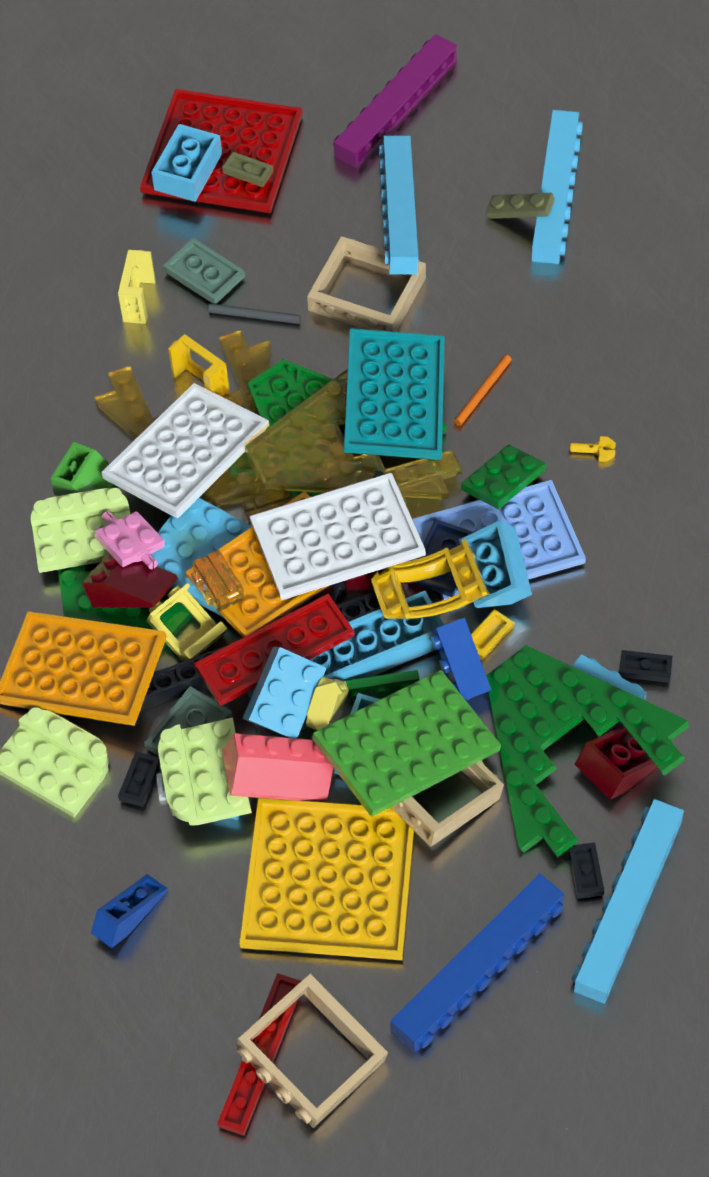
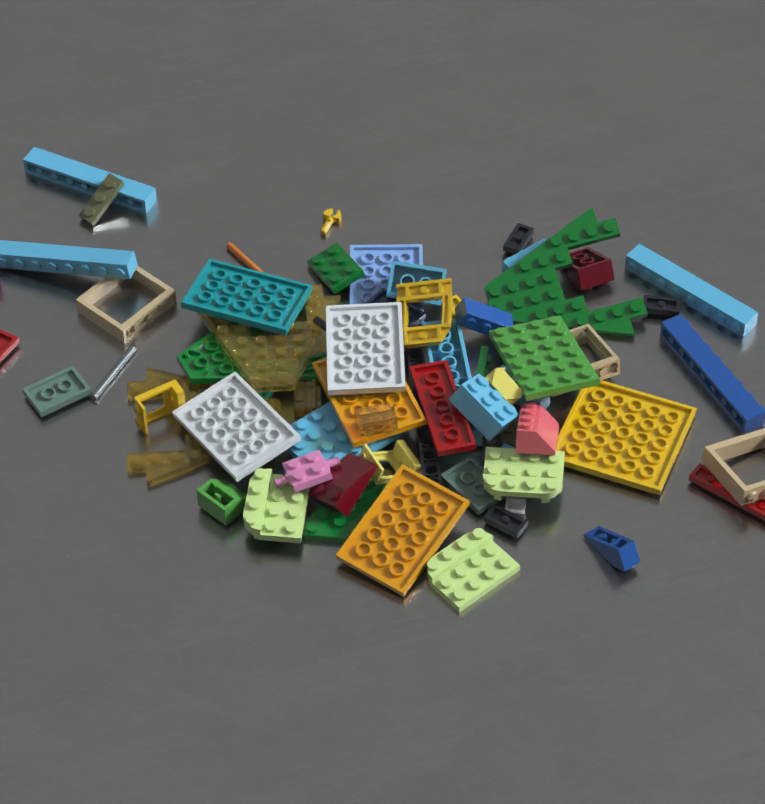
camera: 75 degrees left, 10 degrees down
light yellow window [118,250,156,324] -> none

